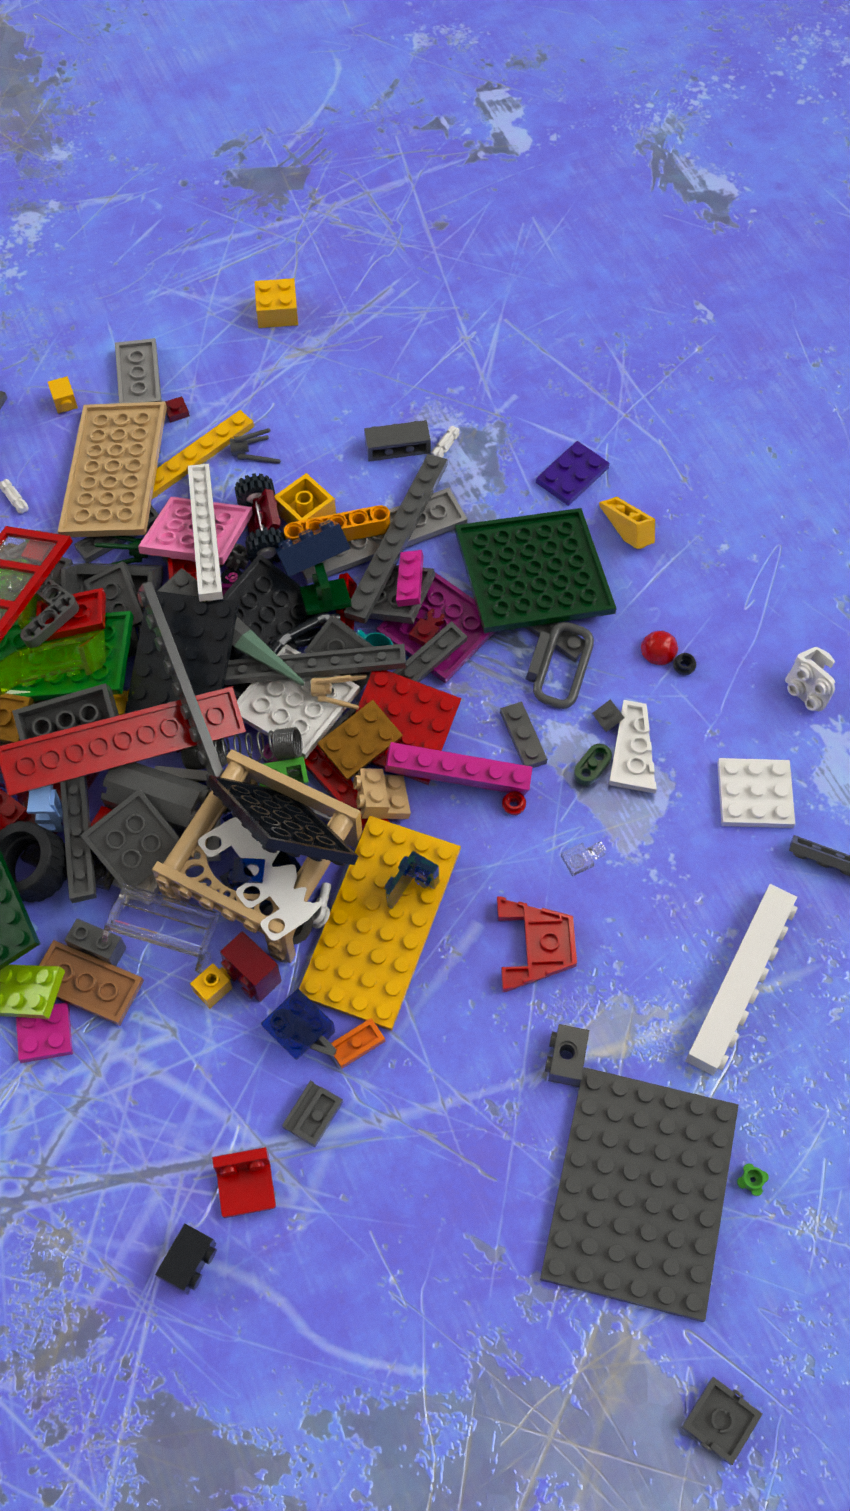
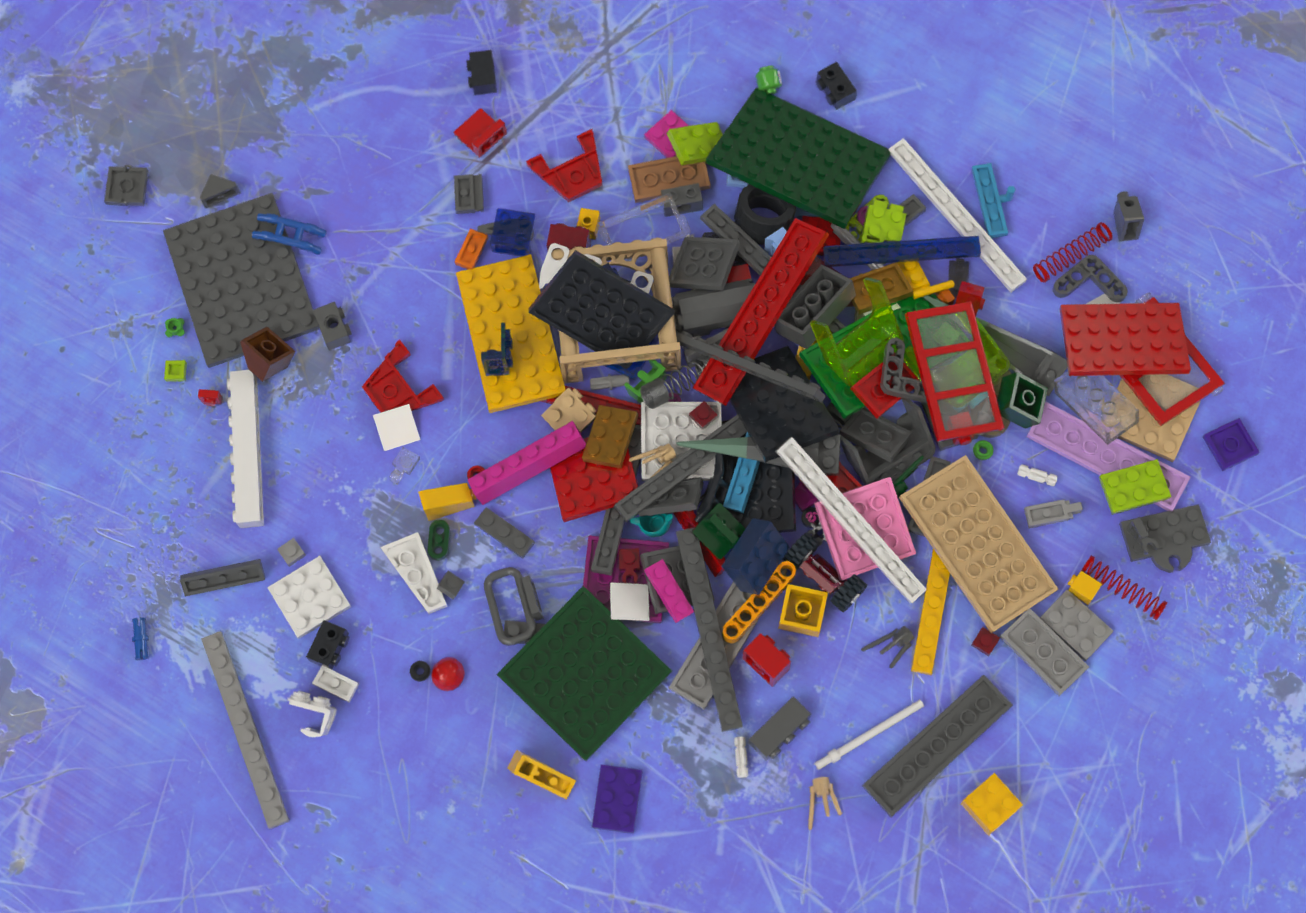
camera: 150 degrees right, 10 degrees up
none -> lime plate [164,360,187,382]
none -> red plate [198,389,223,406]
none -> dark grey slope [200,174,241,208]
none -> reddish brown slope [240,327,295,382]
none -> blue piece [252,213,326,255]
none -> light grey plate [277,538,306,567]
none -> black brick [306,620,349,670]
none -> white plate [312,665,359,703]
none -> white sticker [373,404,420,451]
none -> yellow slope [418,483,476,521]
none -> red wing [526,129,603,202]
none -> white sticker [610,583,649,621]
none -> dark red plate [689,401,718,430]
none -> dark azure plate [723,432,760,513]
none -> red brick [743,633,791,687]
none -> tan plant [808,777,842,830]
none -> white bar [814,700,924,770]
none -> dark grey plate [862,675,1013,817]
none -> light grey hinge [1024,499,1083,528]
none -> light grey plate [1040,589,1114,662]
none -> red piece [1081,555,1167,620]

